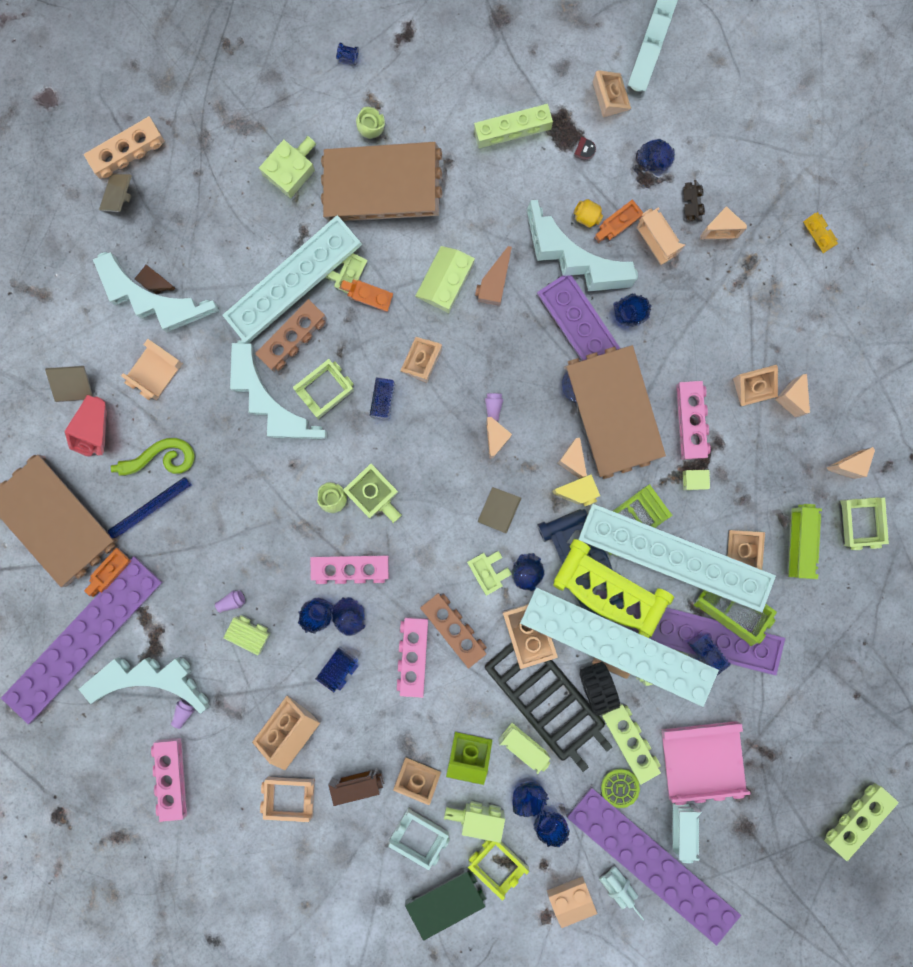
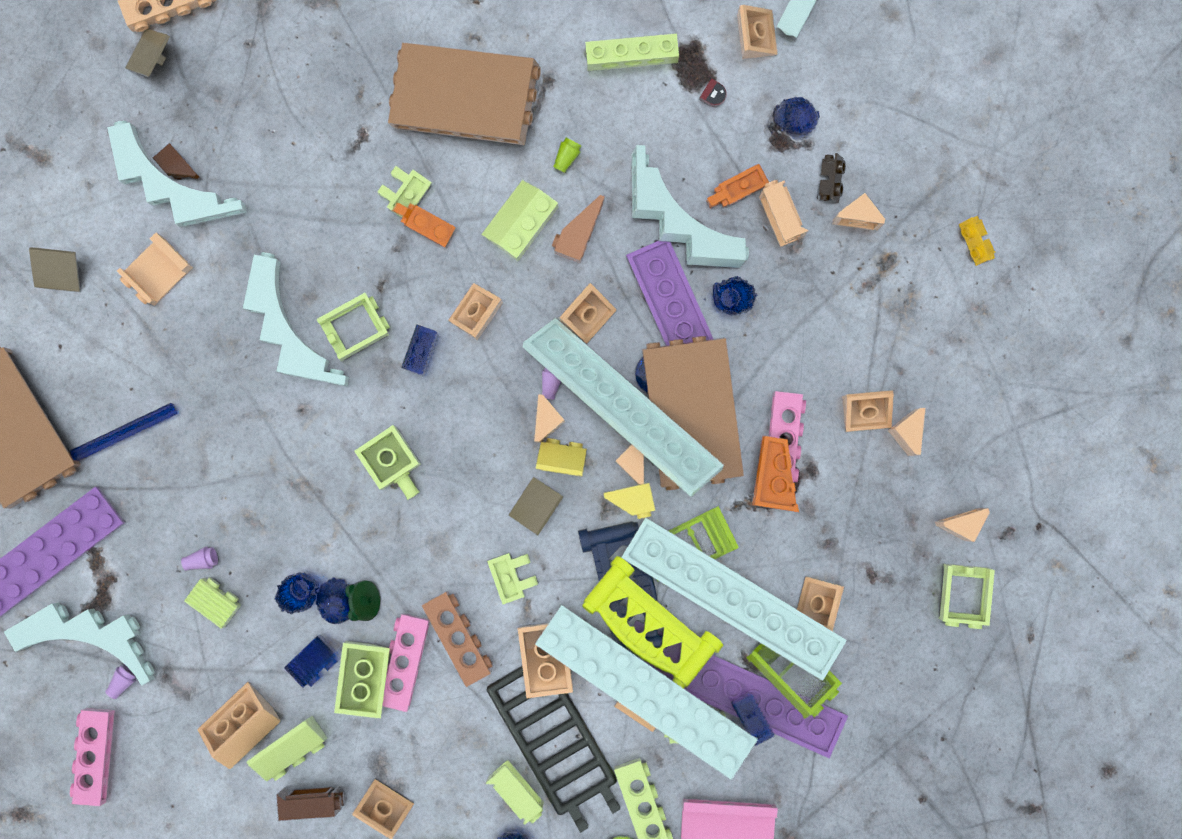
camera: 15 degrees right, 0 degrees up
coral slope [64,395,107,456] -> none
orange hinge [84,548,131,597] -> none
lime plant [111,438,195,476] -> none
light aqua plate [223,215,362,343] -> none
nougat brick [255,299,327,372] -> none
yellowish green brick [259,136,316,199] -> none
light nougat window [260,776,315,822] -> none
bright pink brick [310,556,389,584] -> none
yellowish green hair [317,482,347,513] -> none
yellowish green hair [356,107,385,139] -> none
lime slope [446,732,493,785] -> none
clear blue hair [512,553,545,591] -> none
yellow head [574,199,603,228] -> none
black tyre [580,662,620,716] -> none
yellowish green panel [683,470,710,490] -> none
lime door [788,504,822,579] -> none
none -> yellowish green slope [247,716,328,782]
none -> yellowish green slope [334,641,390,718]
none -> dark green piece [345,580,380,621]
none -> light aqua plate [523,318,724,497]
none -> light yellow slope [536,438,587,477]
none -> lime cone [553,137,582,173]
none -> light nougat slope [559,283,617,344]
none -> orange wing [752,436,799,512]

